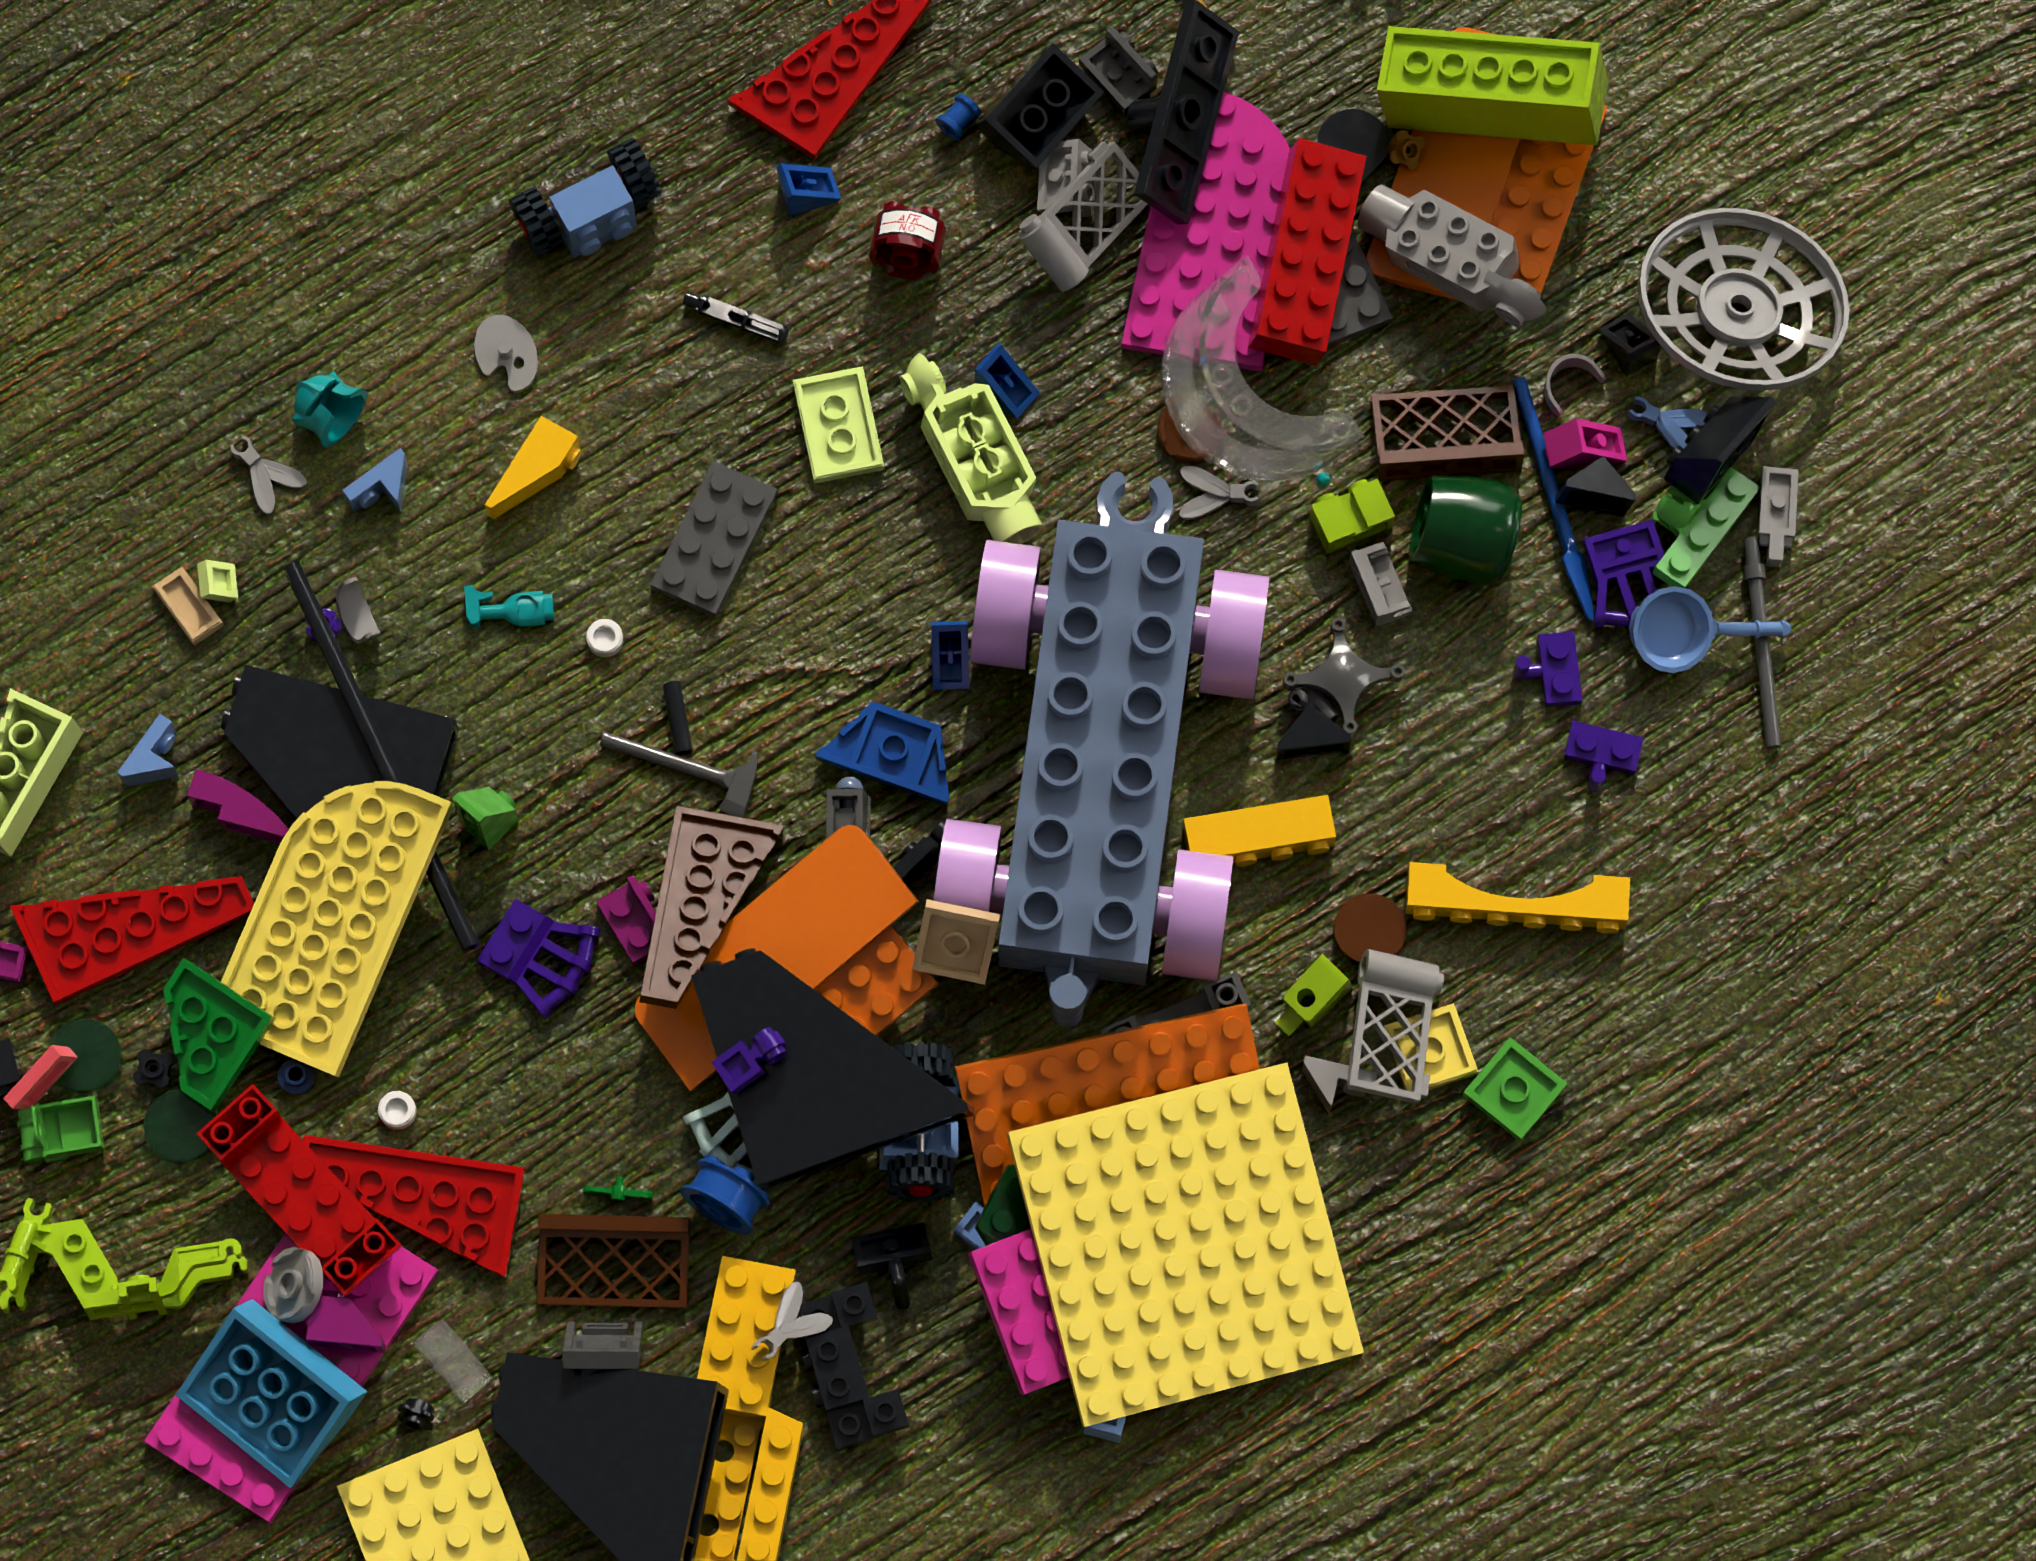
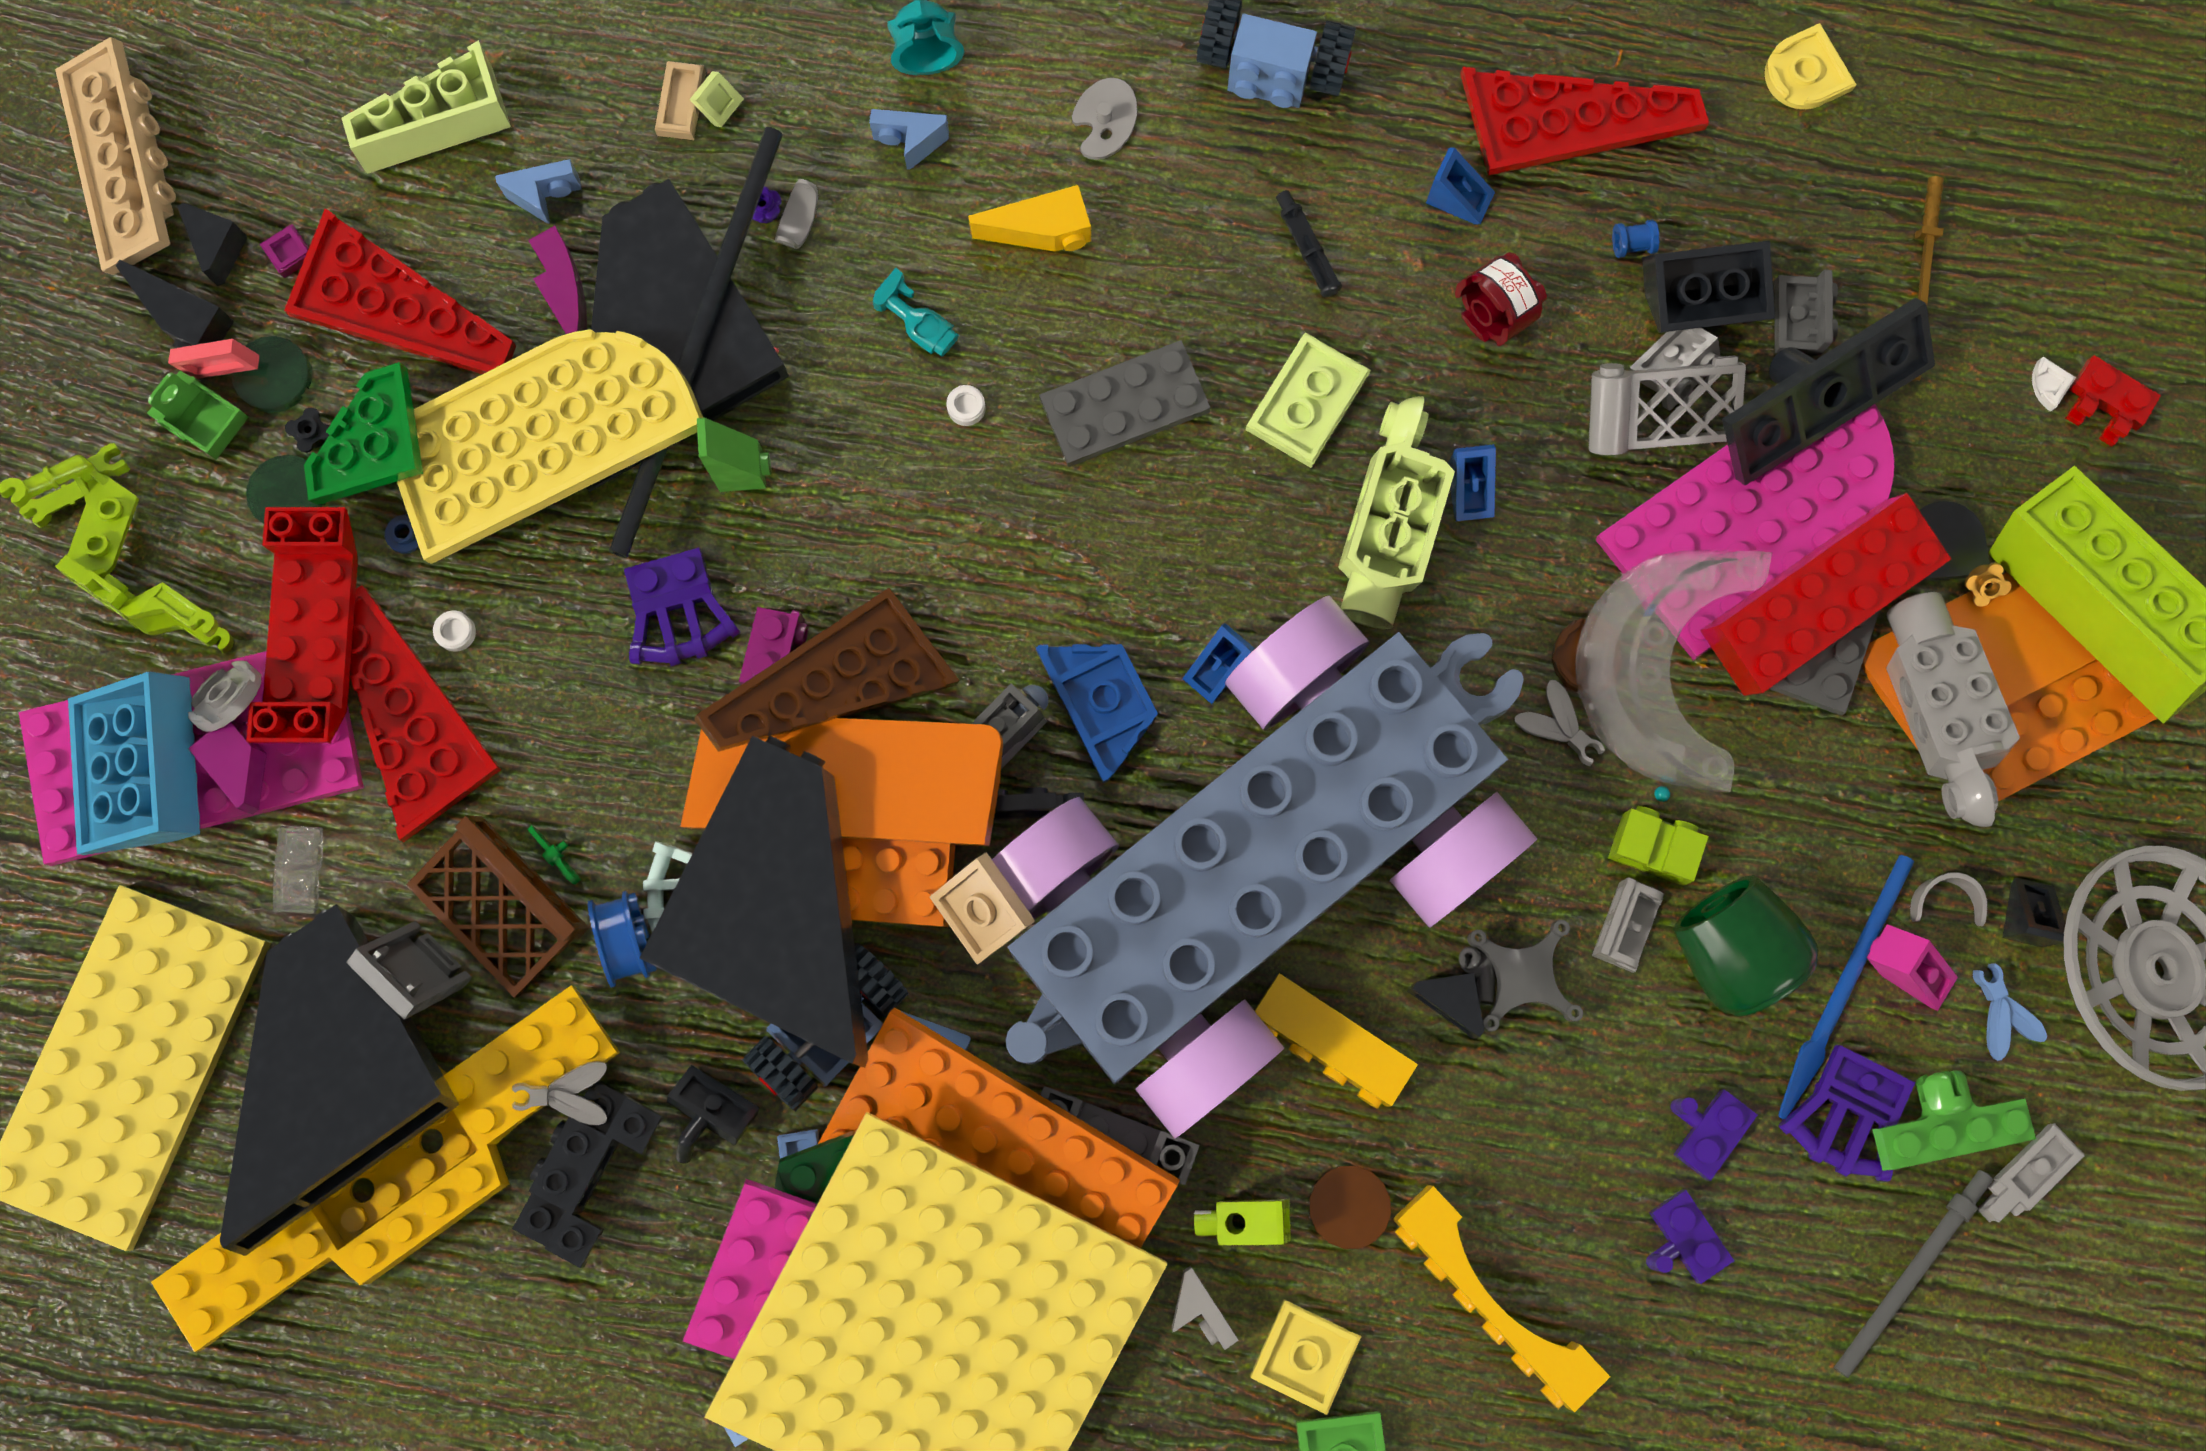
camera: 45 degrees right, 5 degrees up
light grey piece [230,435,307,514] -> none
black plate [397,1398,434,1431] -> none
dark grey piece [600,732,758,818] -> none
black piece [663,681,693,756] -> none
dark purple plate [711,1027,787,1094] -> none
light grey piece [1346,949,1444,1104] -> none
reddish brown fence [1371,385,1524,481] -> none
black slope [1555,456,1636,517] -> none
medium blue piece [1629,586,1792,673] -> none
black slope [1663,397,1777,504] -> none

